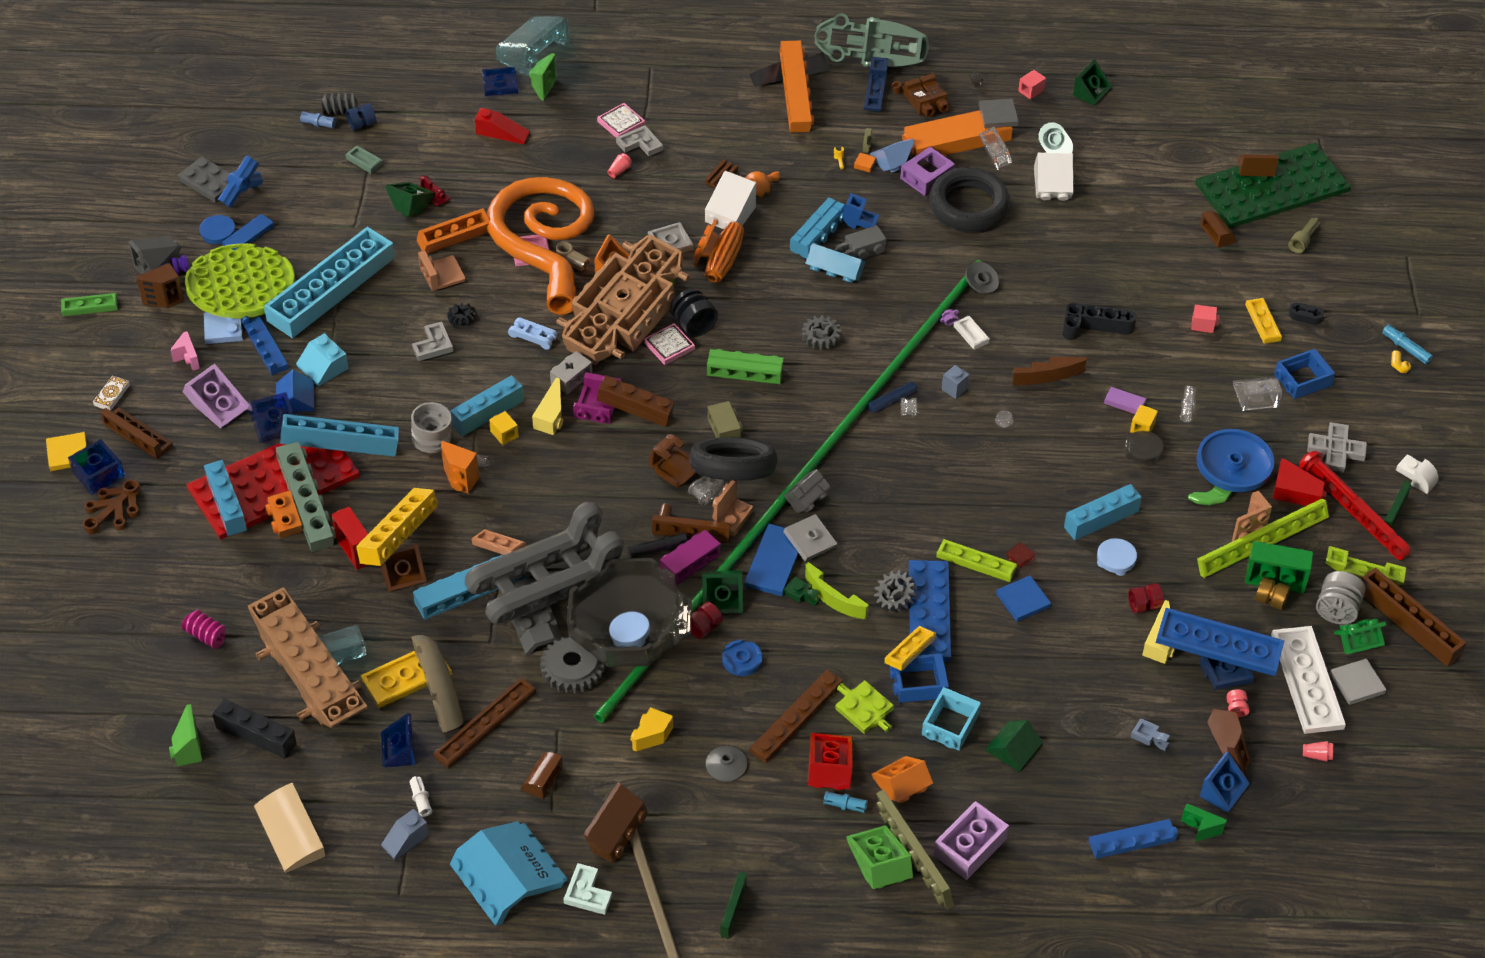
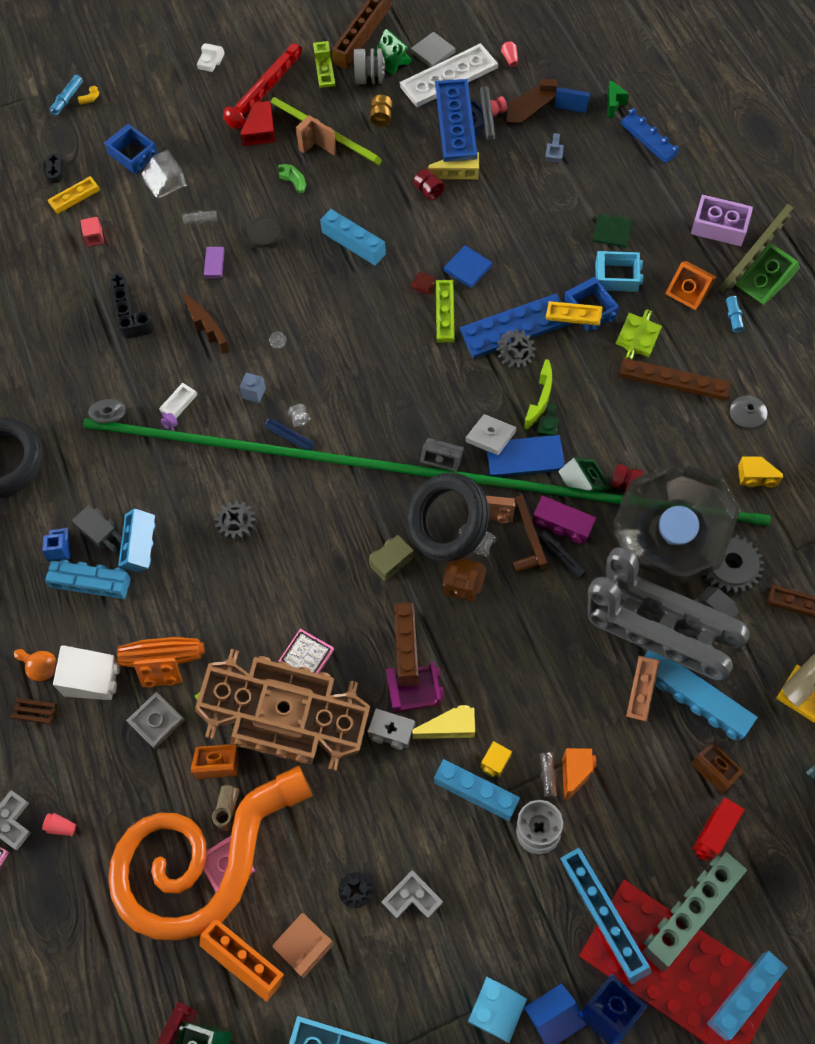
camera: 110 degrees left, 15 degrees up
orange brick [265,491,302,539] -> none
yellow brick [356,488,438,566] -> none
red slope [475,108,530,144] -> none
light blue plate [508,318,558,349] -> none
black wheel [670,288,718,337] -> none
bright green brick [707,349,784,384] -> none
blue tile [722,640,762,676] -> none
red slope [808,733,852,790] -> none
light blue tile [1097,538,1137,576] -> none
yellow brick [1130,405,1158,438] -> none
blue dish [1196,429,1274,492] -> none
green brick [1245,541,1313,594] -> none
light grey plate [1307,422,1367,472] -> none
dark green tile [1385,481,1411,528] -> none
none -> dark grey axle [480,86,495,141]

